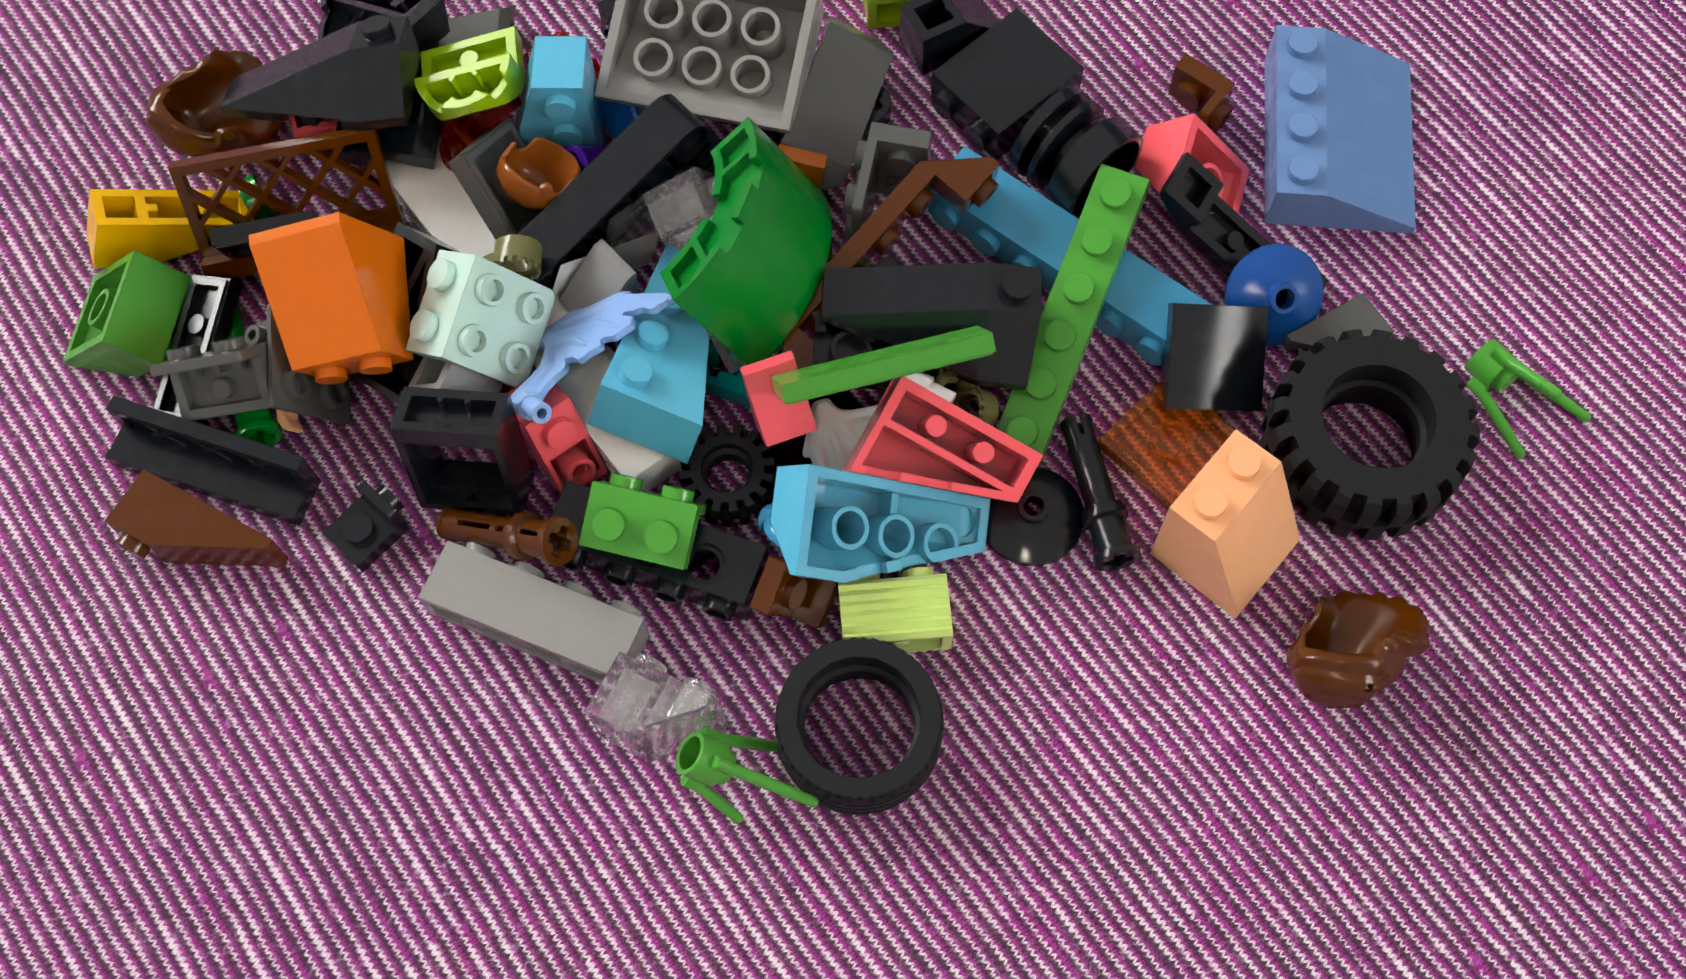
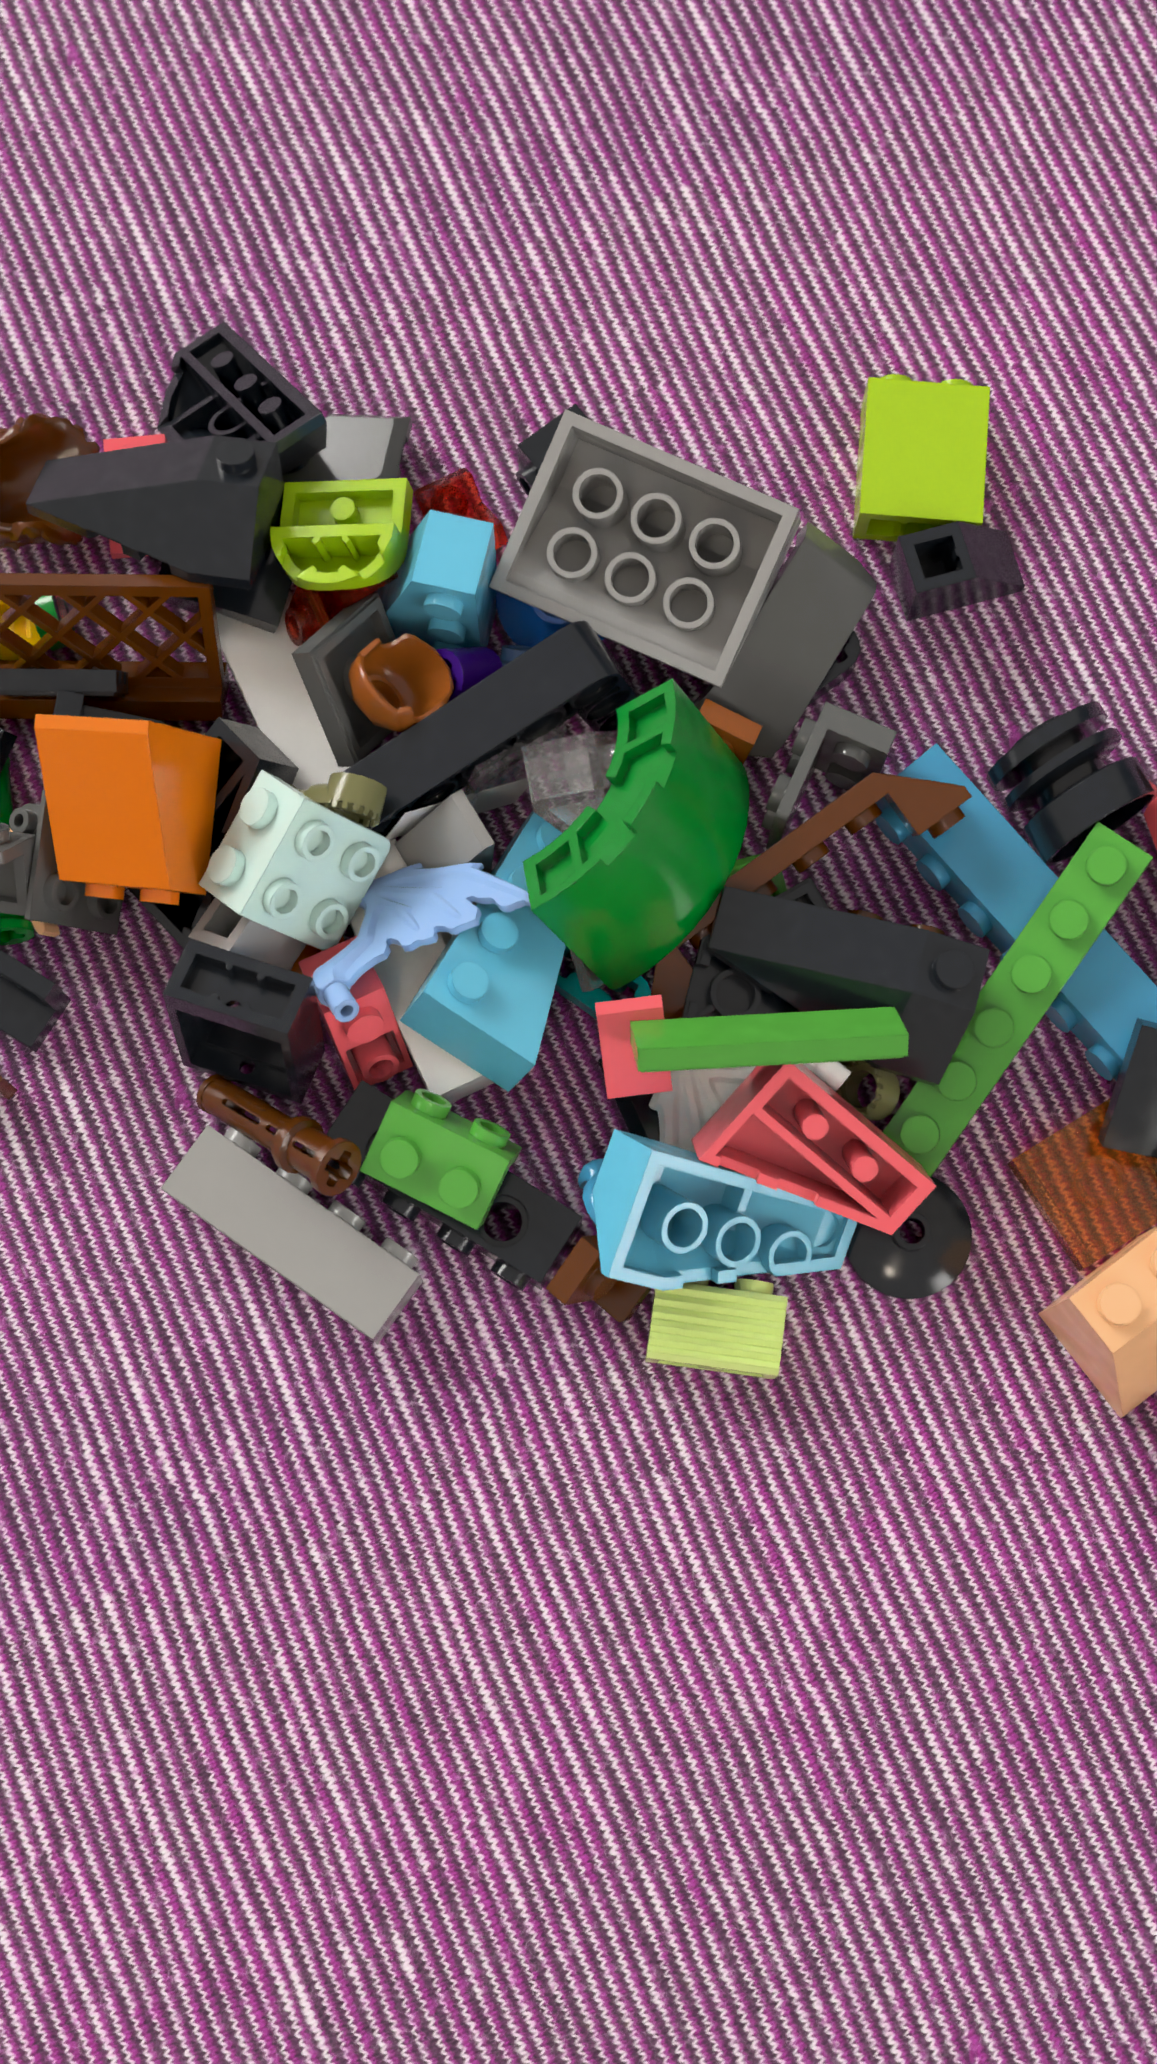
camera: 10 degrees right, 10 degrees up
black bracket [322,478,409,573] -> none
clear slope [586,651,729,763] -> none
bright green plant [676,726,819,824] -> none
black tyre [680,425,776,527] -> none
black tyre [775,637,944,815] -> none
black brick [931,8,1084,160] -> none
black pin [1059,413,1141,572] -> none

